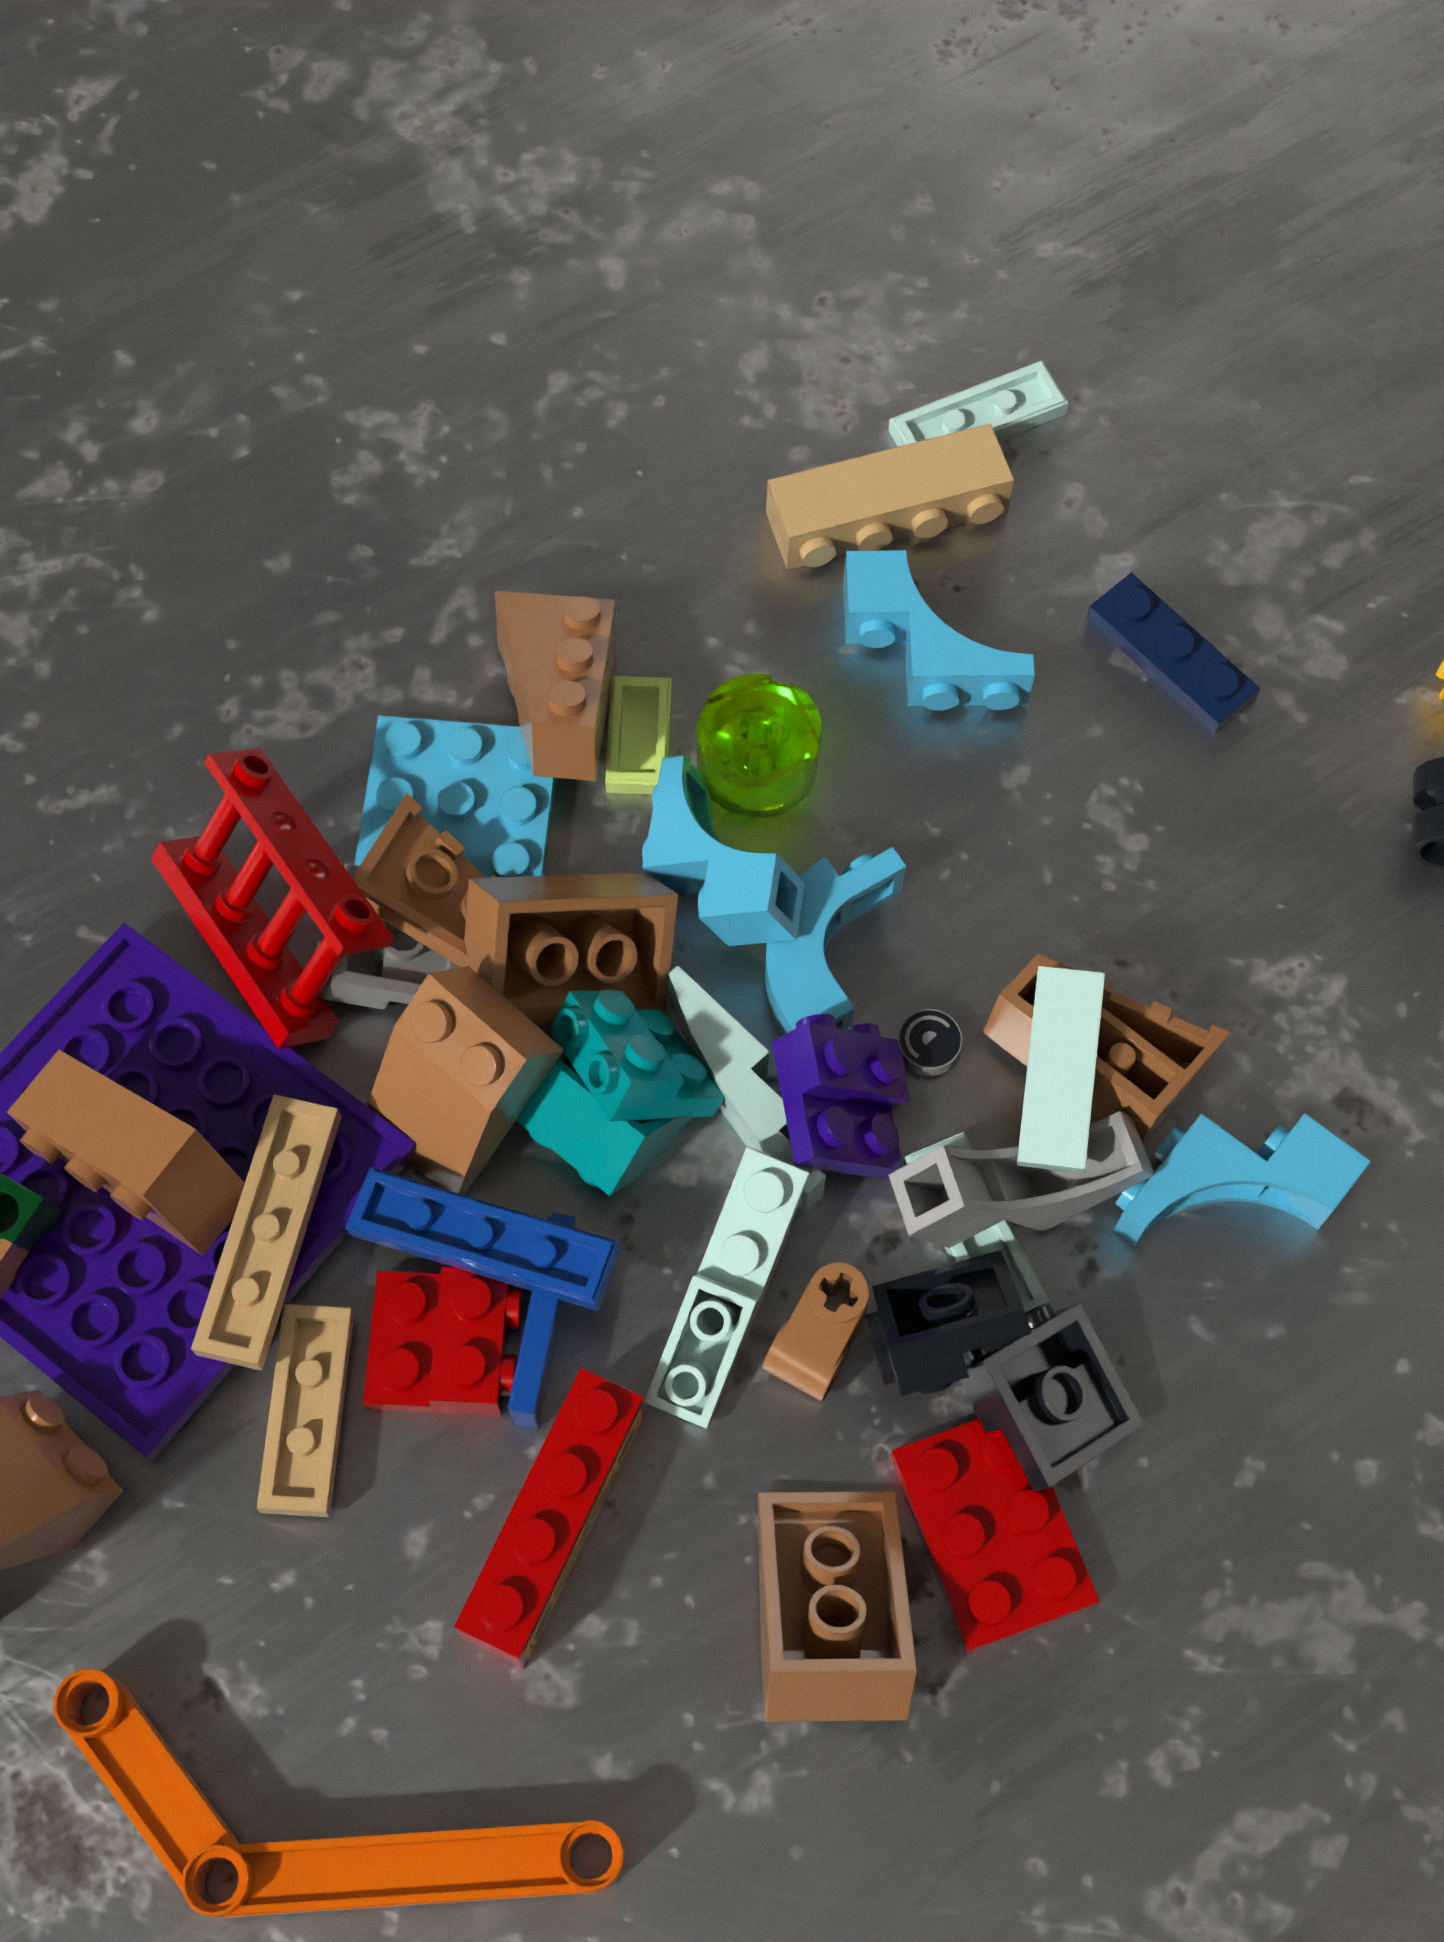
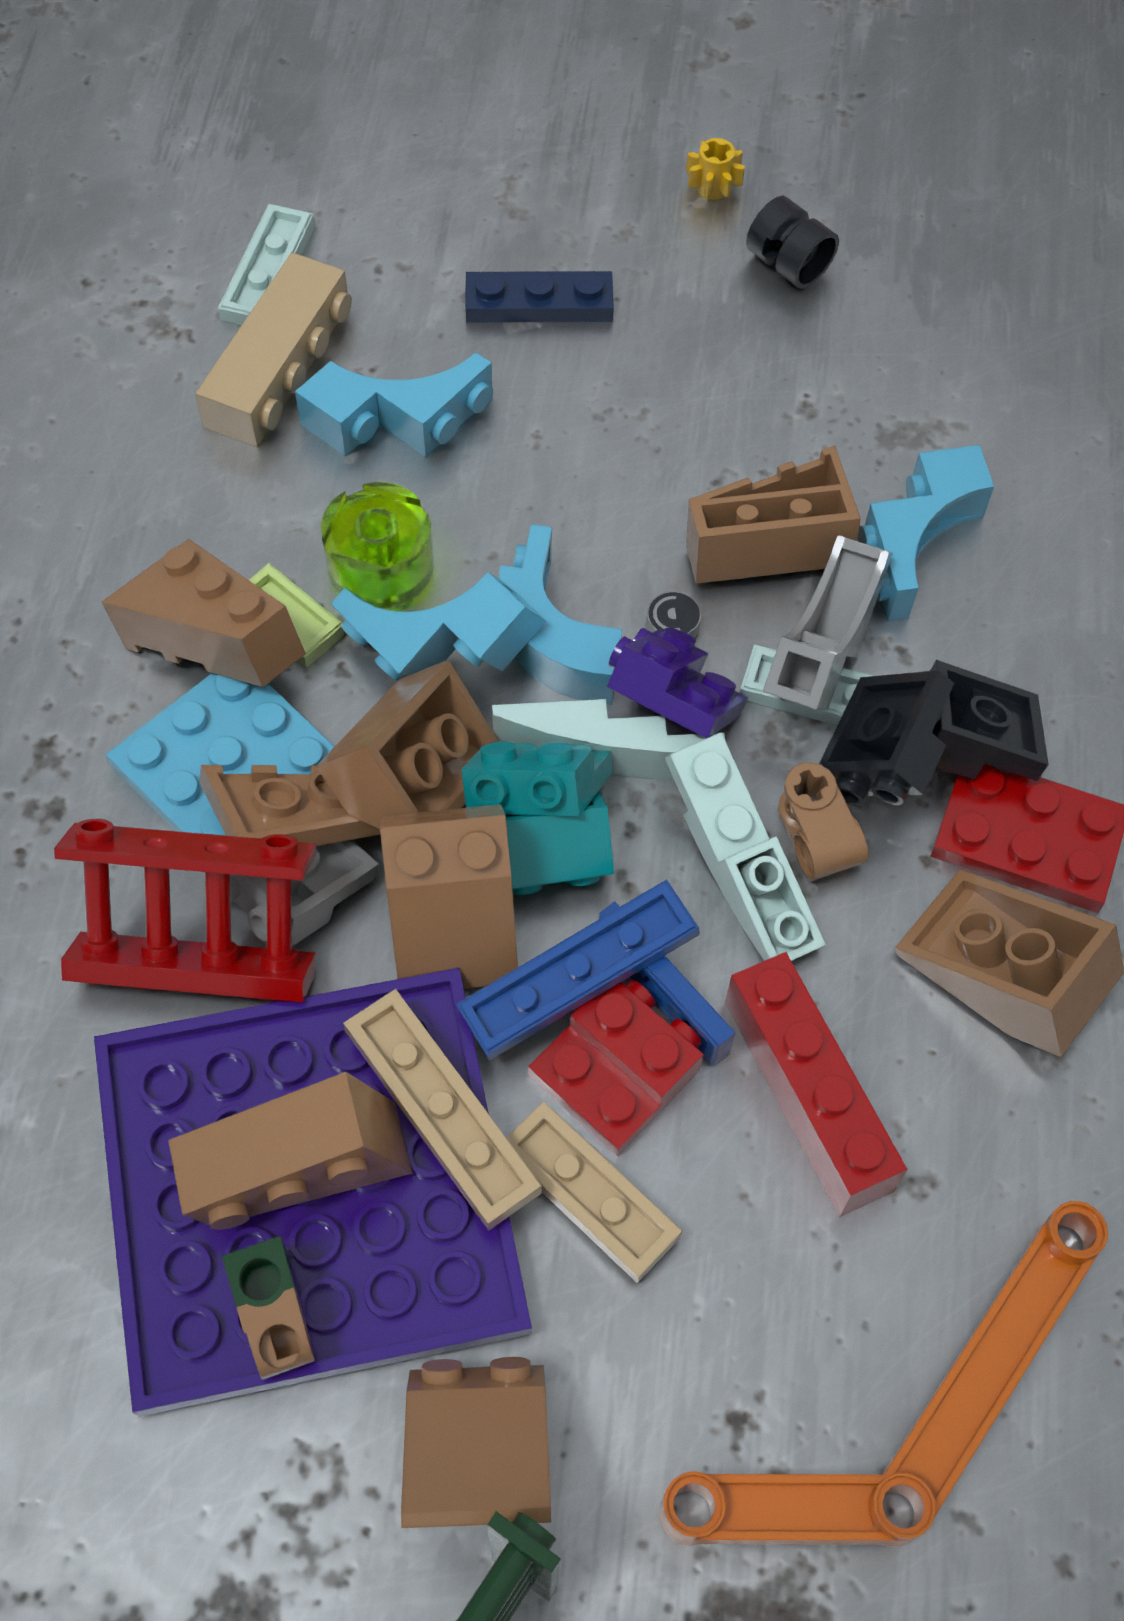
camera: 50 degrees left, 5 degrees down
light aqua tile [1017,966,1105,1173] -> none

